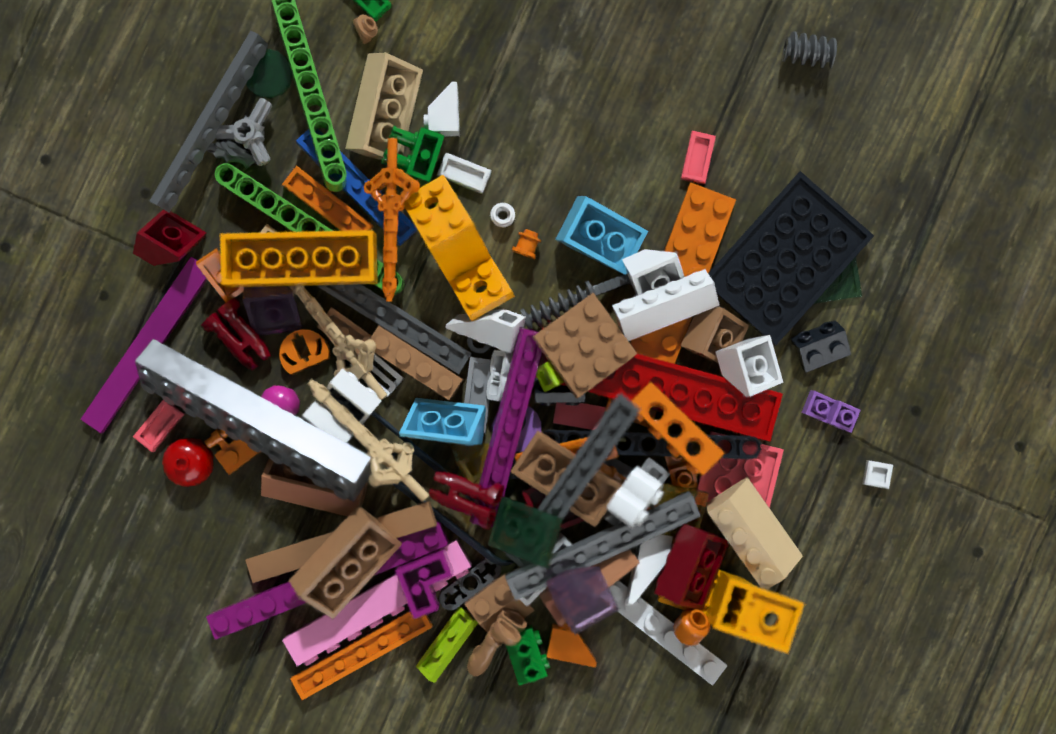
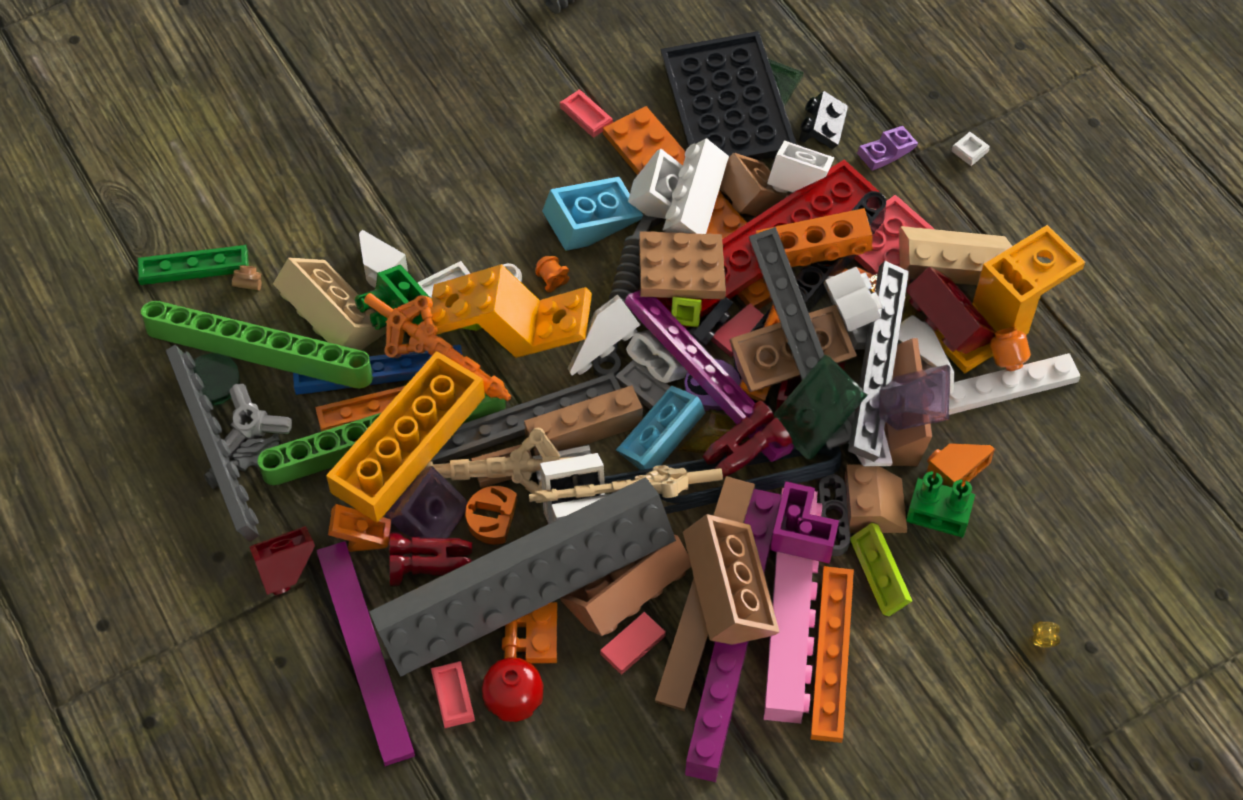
camera: 55 degrees left, 30 degrees down
medium nougat piece [467,609,527,676] -> none
none -> coral tile [600,612,666,675]

